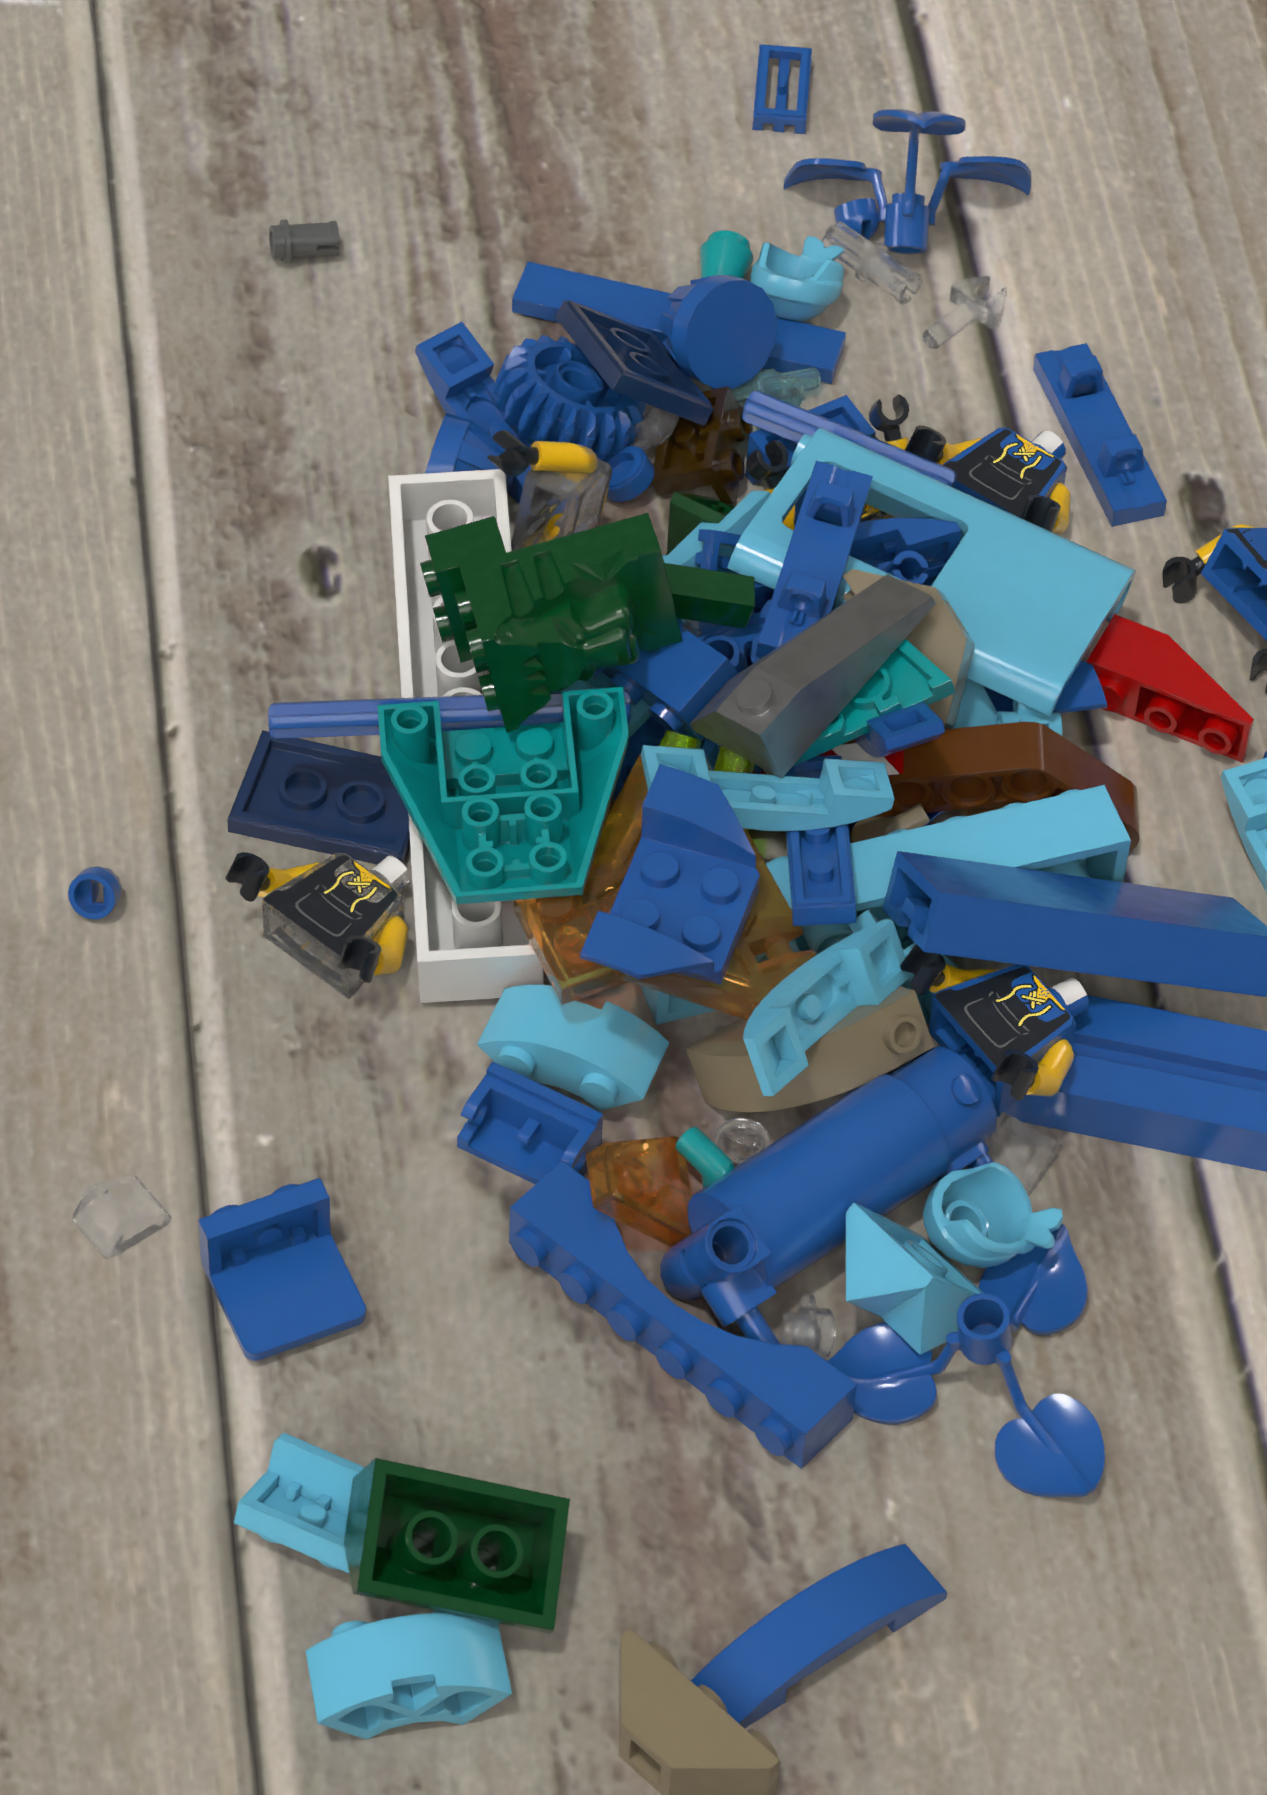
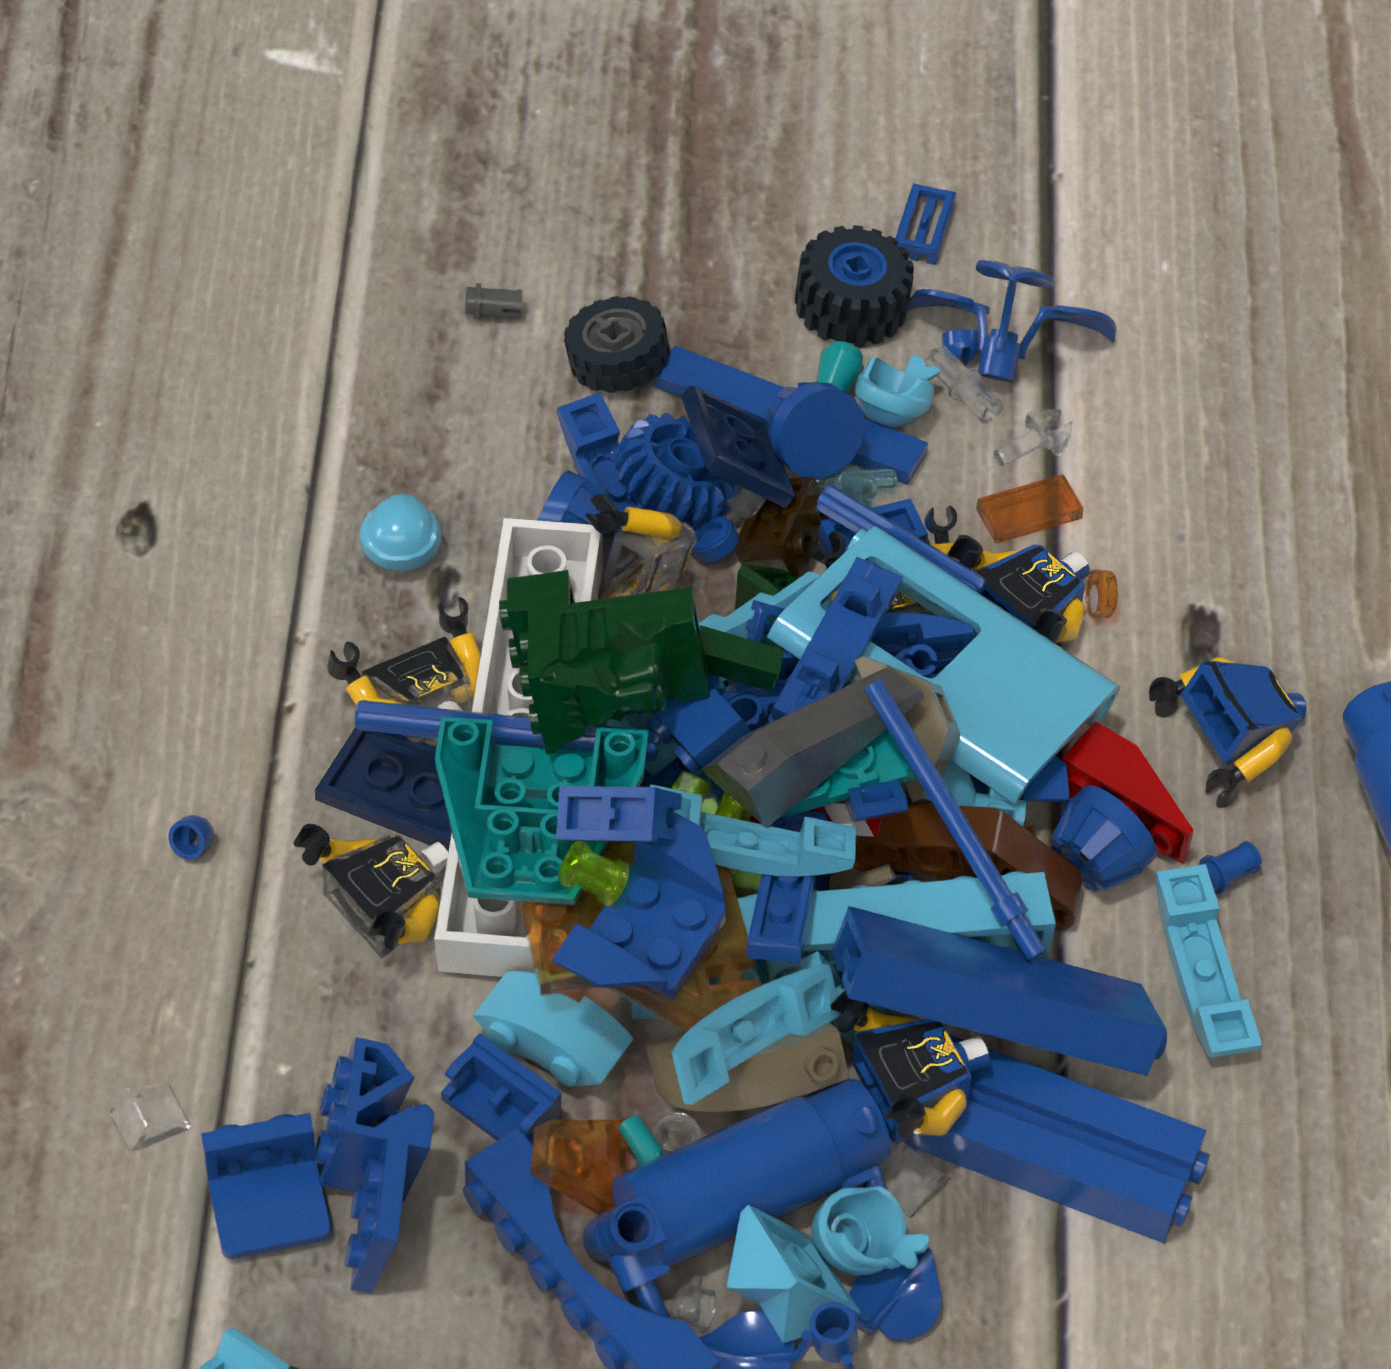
camera: 10 degrees right, 0 degrees up
blue hinge [1033,343,1167,527] -> none
none -> blue piece [314,1037,434,1294]
none -> torso [327,597,481,742]
none -> medium azure hat [359,493,442,571]
none -> blue hinge [556,786,682,842]
none -> clear neon green bush [558,840,630,906]
none -> black wheel [564,296,670,393]
none -> black wheel [794,225,914,347]
none -> blue bar [864,679,1046,961]
none -> clear orange tile [976,474,1084,544]
none -> blue piece [1050,786,1157,892]
none -> clear orange tile [1086,569,1118,618]

